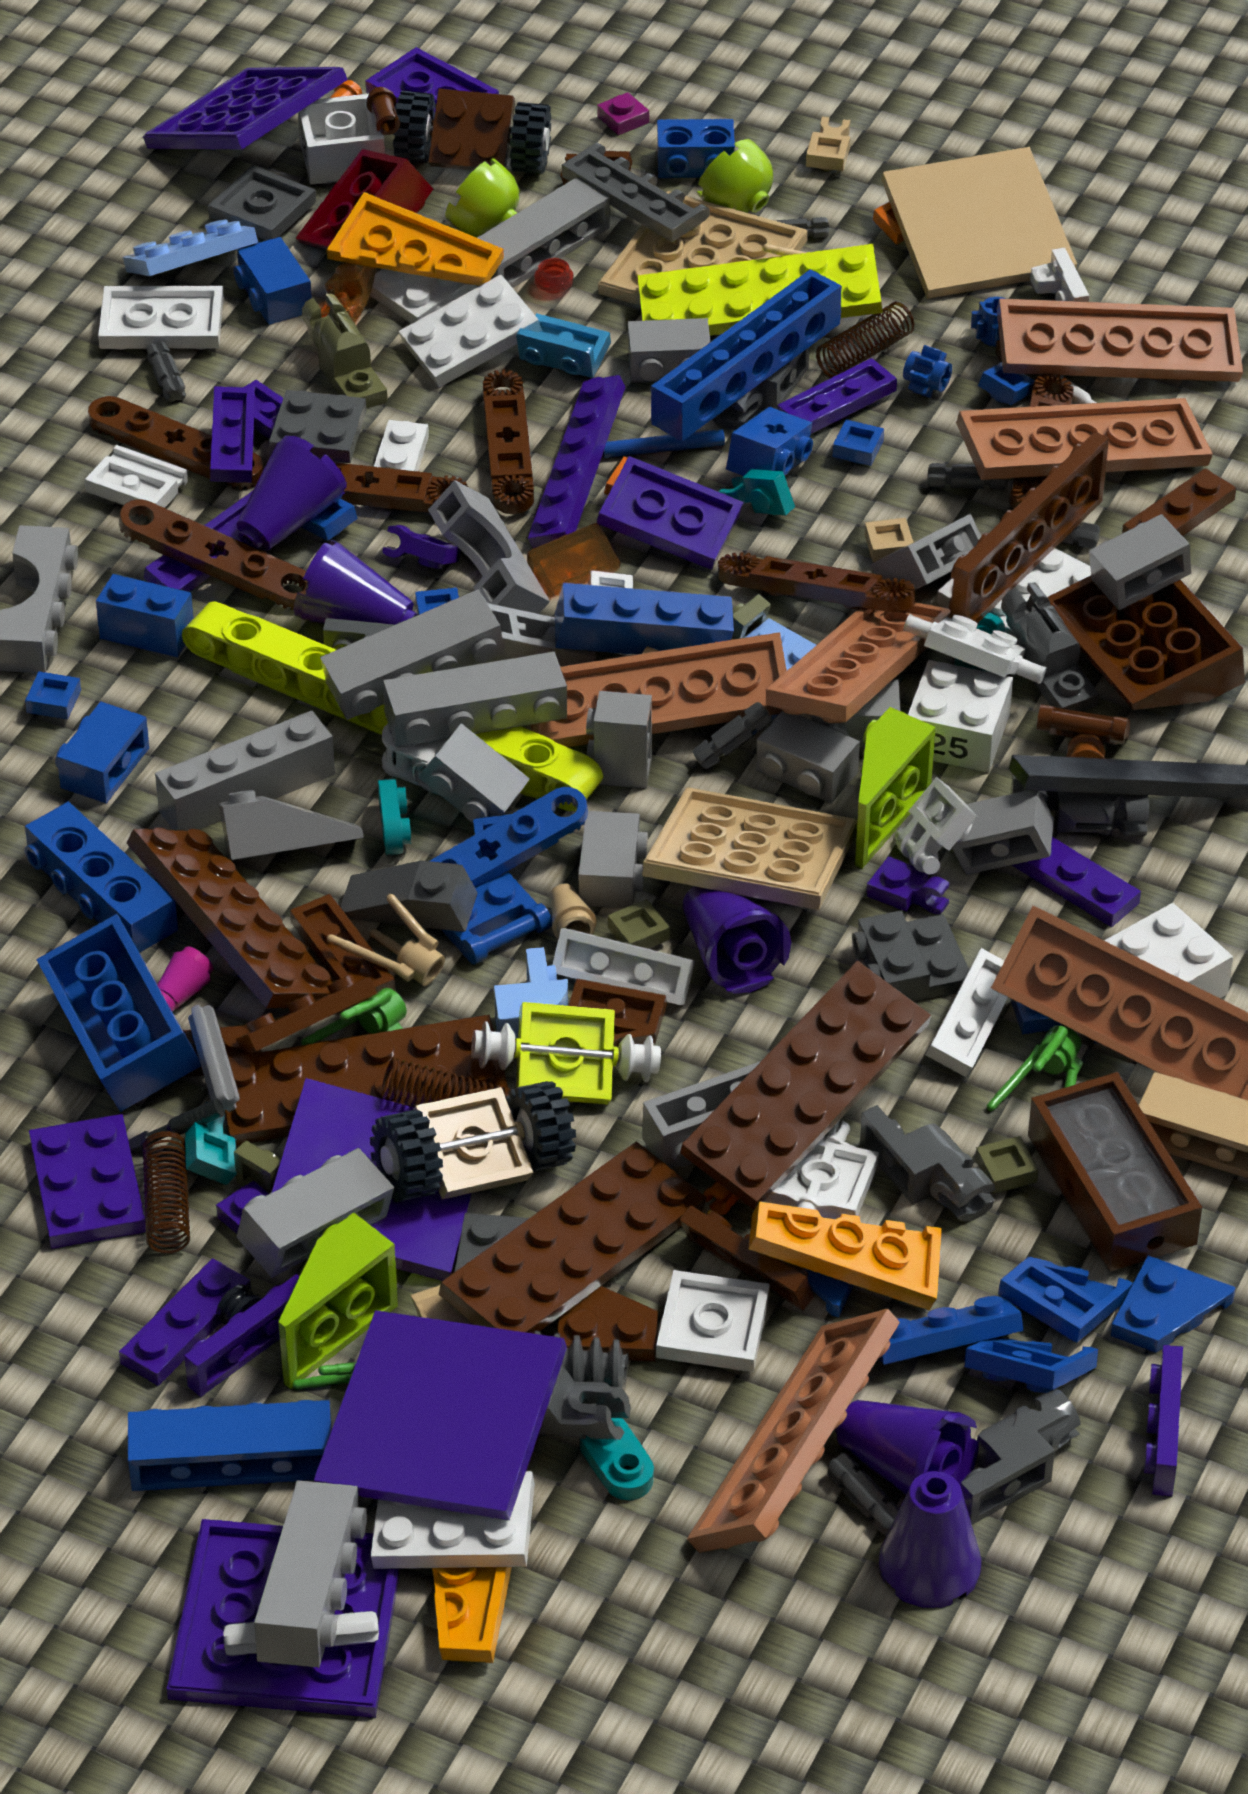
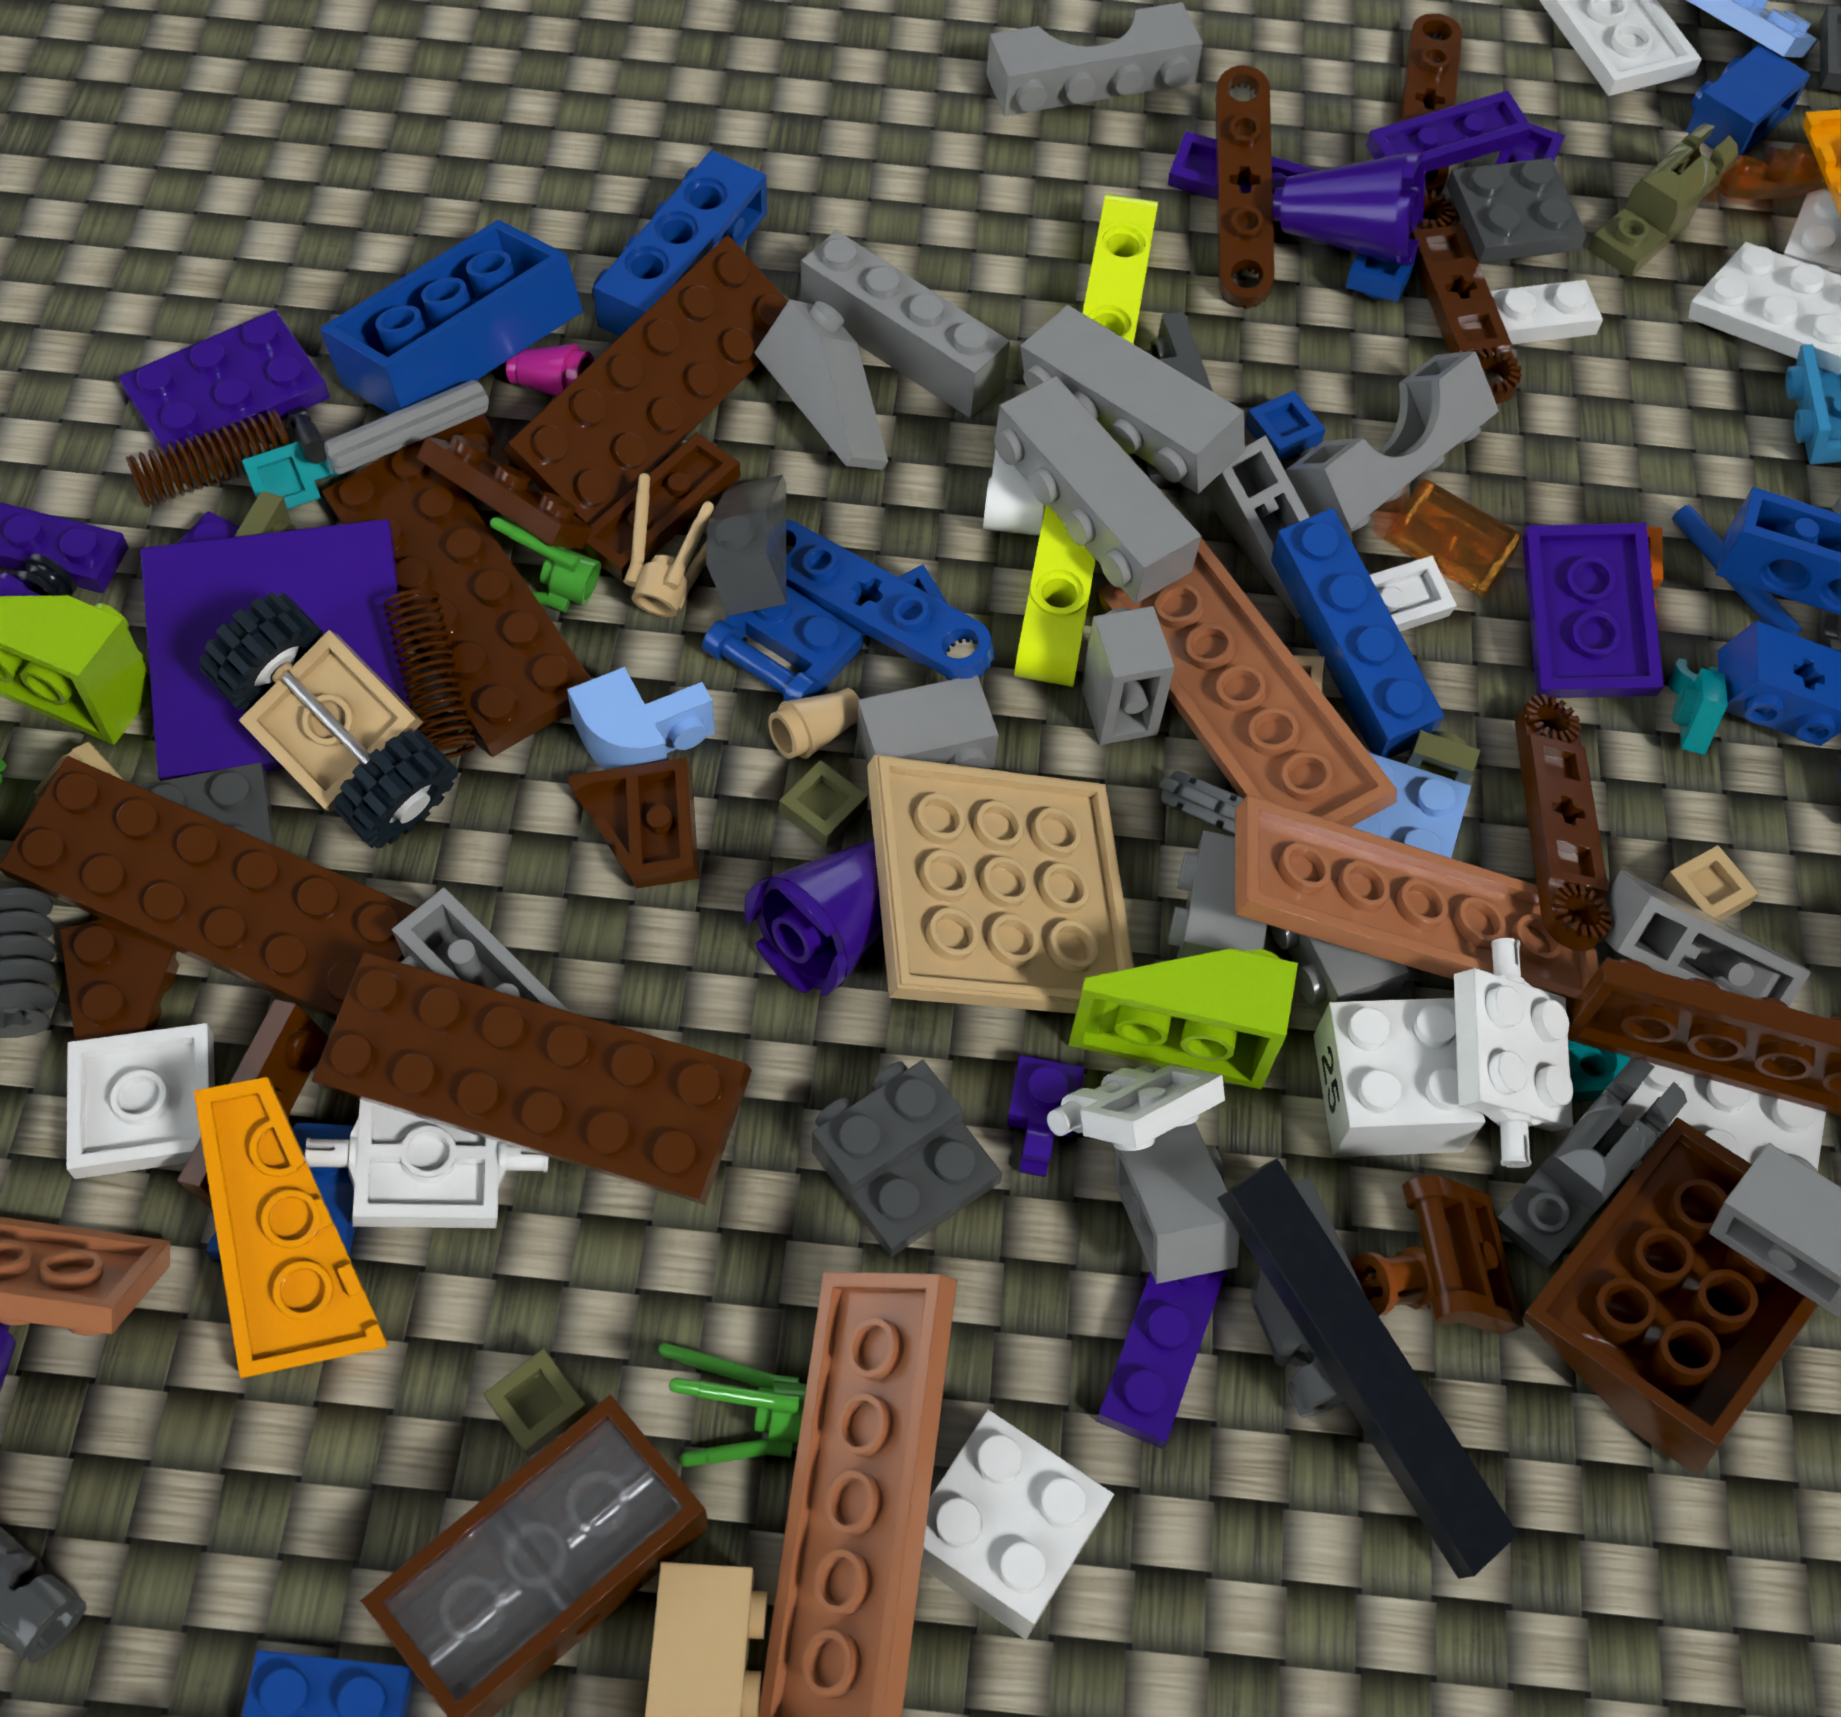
camera: 65 degrees right, 15 degrees up
blue plate [25,671,81,720] -> none
blue brick [55,701,150,804] -> none
white plate [85,445,188,508] -> none
blue brick [96,574,194,658] -> none
dark grey axle [146,341,186,403] -> none
light grey brick [237,1148,394,1278] -> none
dark purple cone [293,540,417,625] -> none
teal plate [378,779,411,855] -> none
dark purple plate [382,525,462,569] -> none
light grey brick [418,723,530,823] -> none
neon yellow plate [471,1002,661,1105] -> none
reddish brown piece [483,369,534,514] -> none
dark purple plate [528,375,626,551] -> none
white plate [552,928,695,1005] -> none
dark grey plate [860,1105,996,1222] -> none
blue plate [879,1296,1024,1365] -> none
white plate [926,948,1008,1077] -> none
blue wing [964,1338,1098,1393] -> none
blue wing [998,1257,1133,1343] -> none

